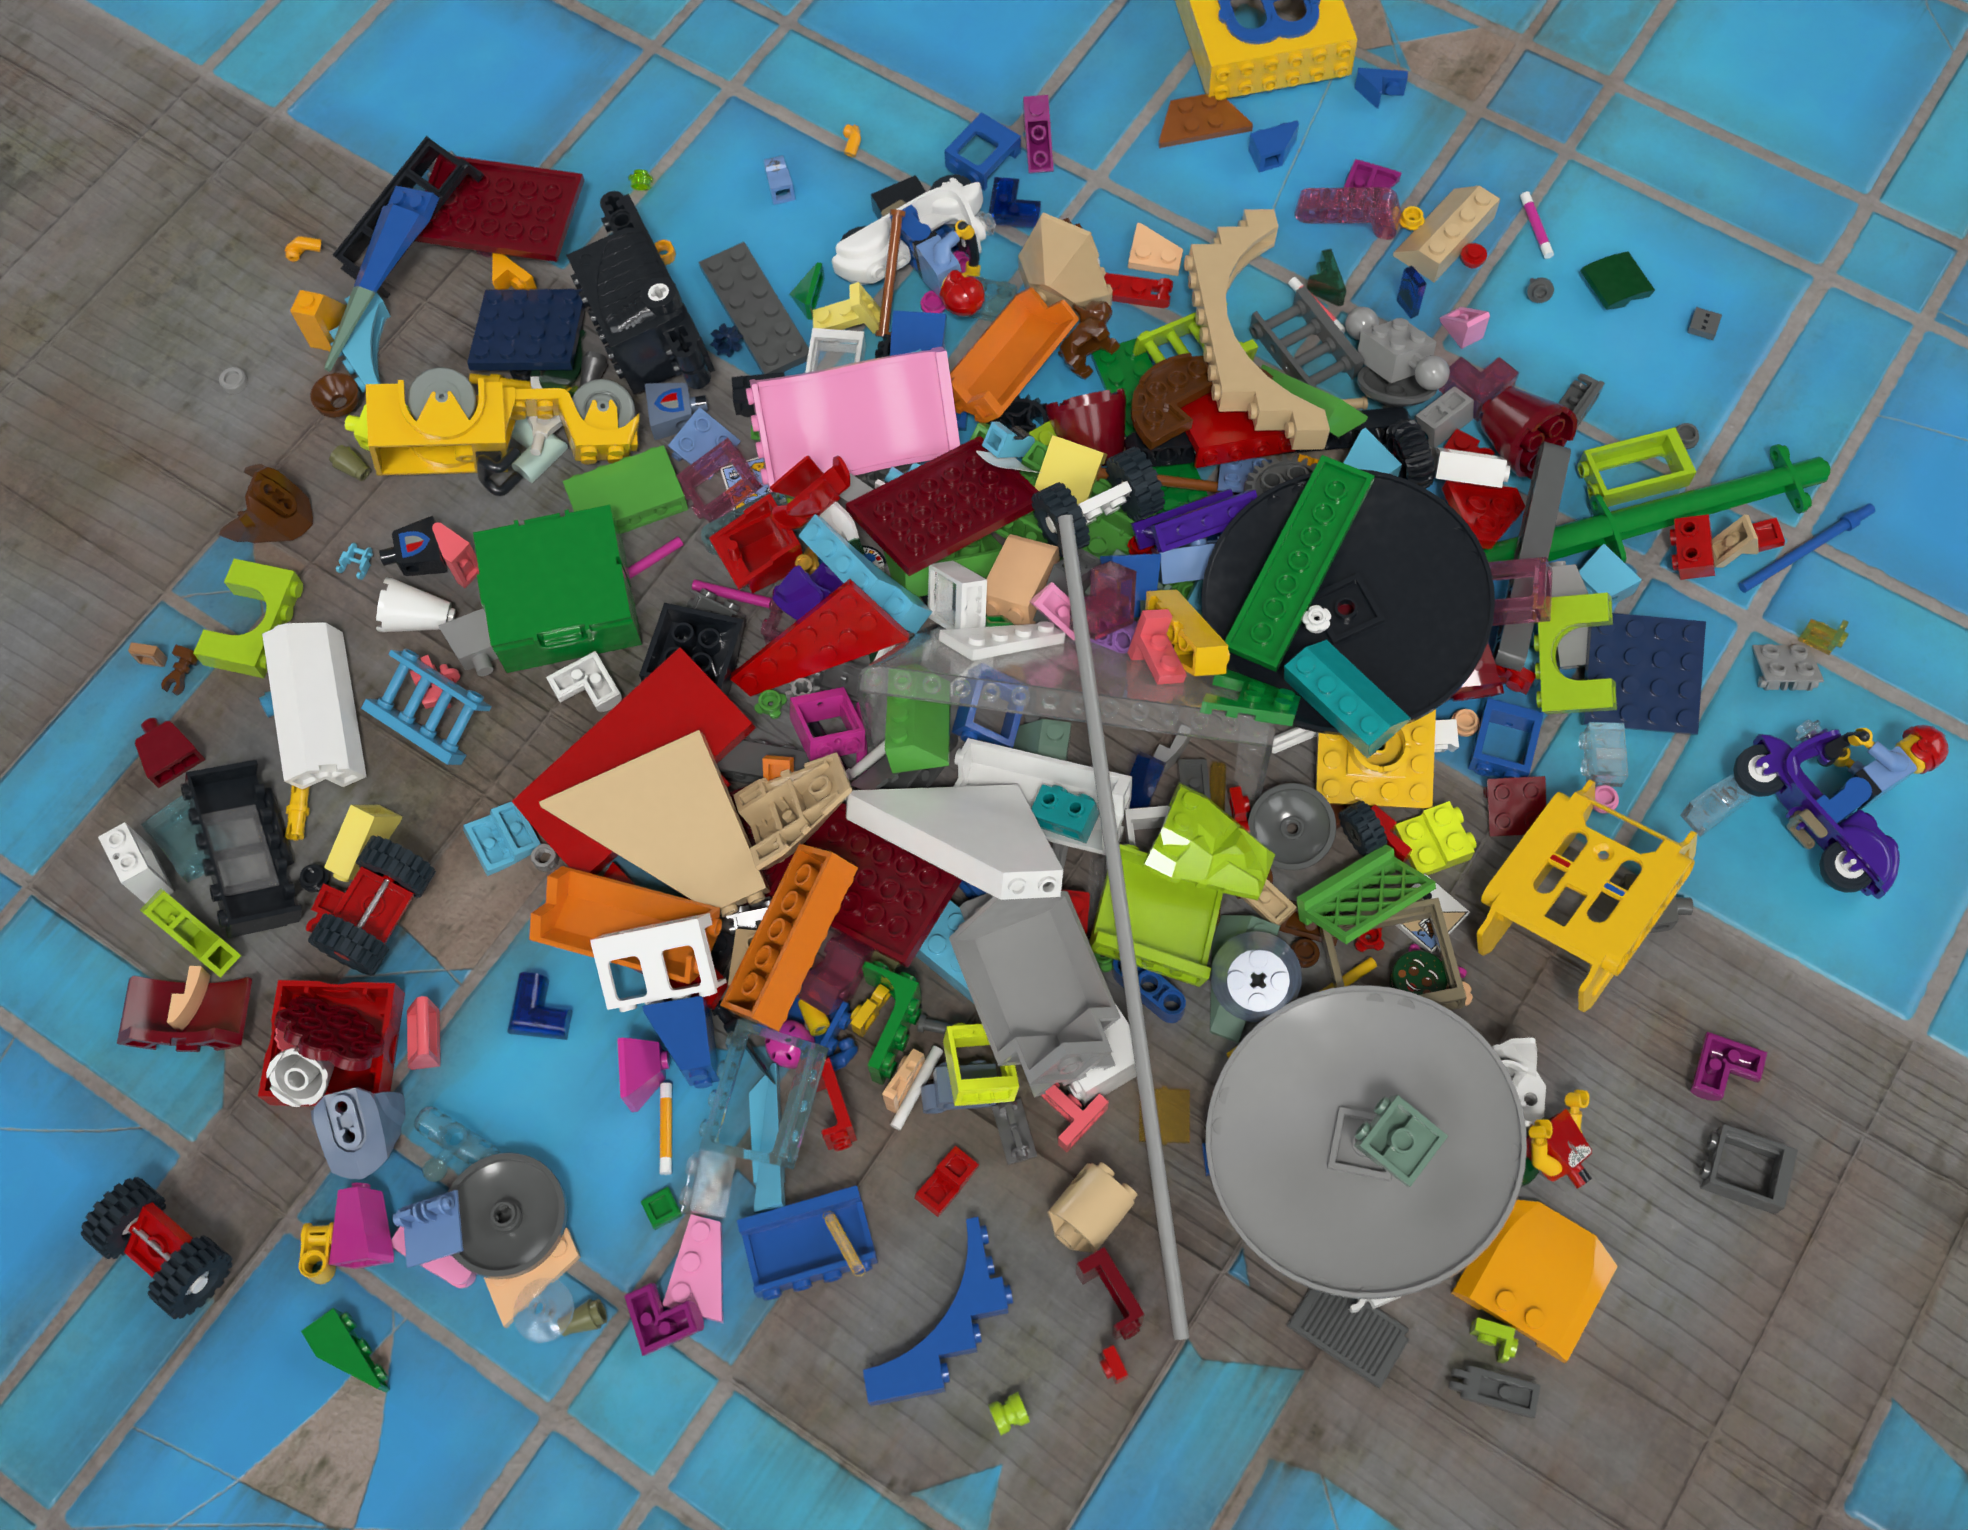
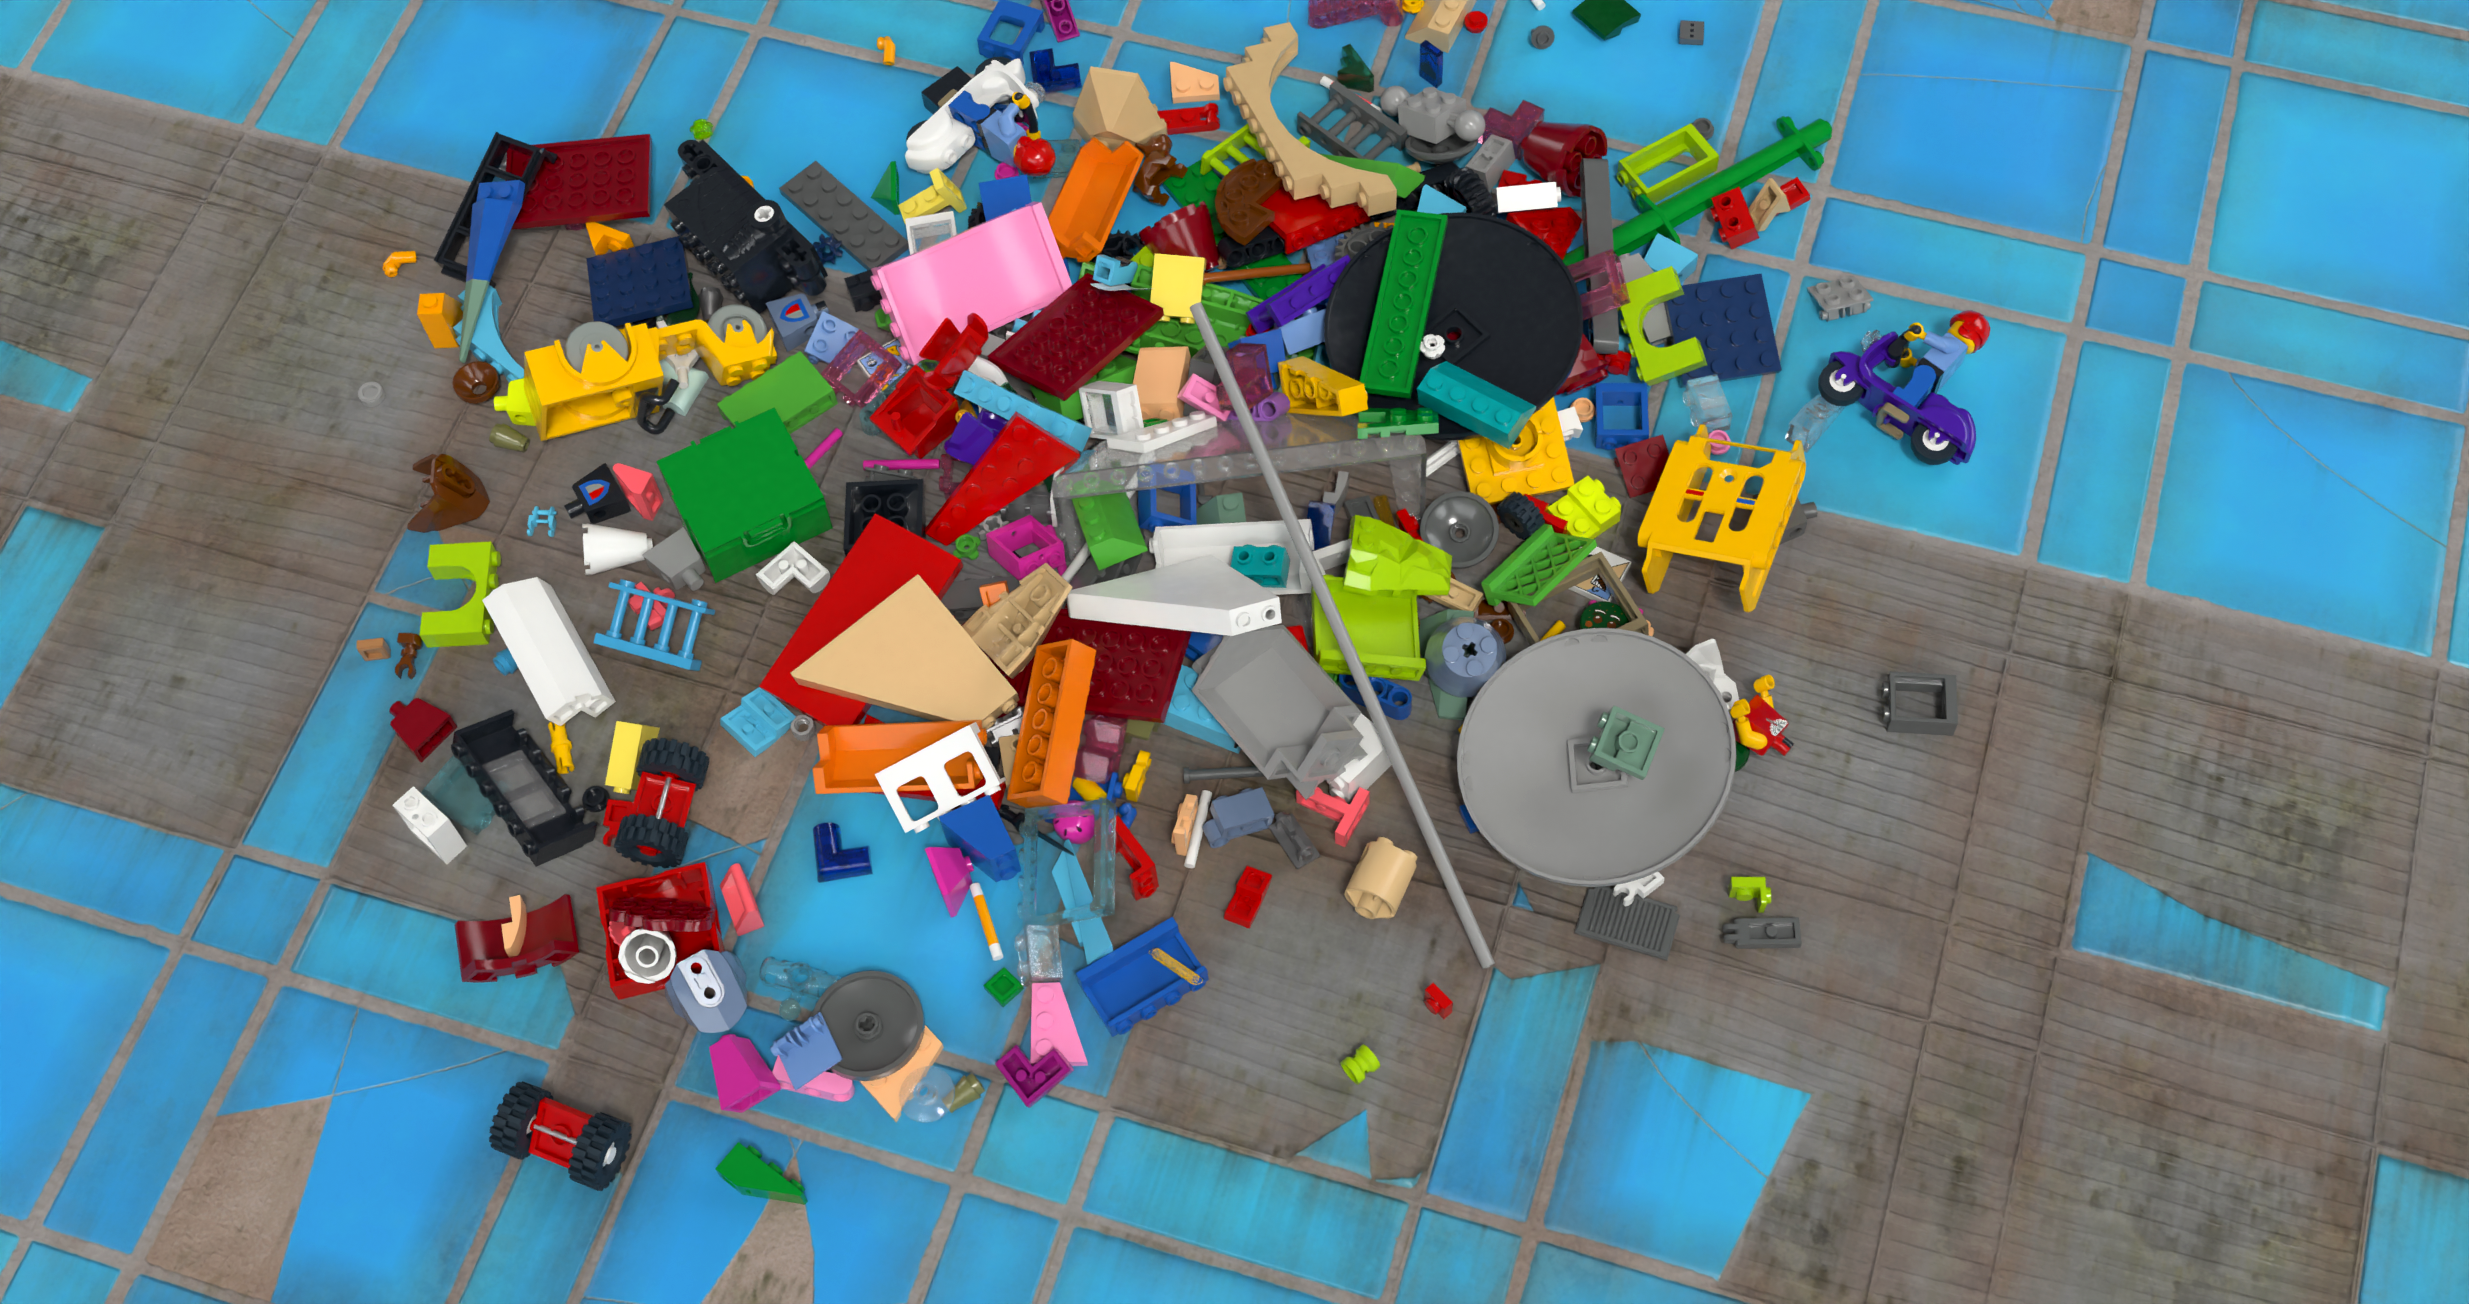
camera: 15 degrees left, 5 degrees down
lime arch [140,888,241,978] -> none
yellow piece [298,1222,336,1285] -> none
medium blue leg [764,155,795,205] -> none
green bracket [862,961,922,1085] -> none
blue arch [863,1217,1013,1406] -> none
dark orange bar [875,209,906,337] -> none
neon yellow window [943,1023,1019,1106] -> none
black plate [1031,446,1165,557] -> none
dark red panel [1076,1247,1145,1340] -> none
coral bracket [1127,609,1187,685] -> none
clear yellow piece [1139,1086,1190,1146] -> none
red plate [1355,928,1385,952] -> none
bright pink slope [1439,307,1490,349] -> none
light orange wedge [1451,1200,1618,1363] -> none
dark grey hinge [1559,374,1605,428] -> none
magenta brick [1690,1032,1768,1101] -> none
blue bar [1739,503,1876,593] -> none
clear yellow bracket [1798,619,1849,655] -> none

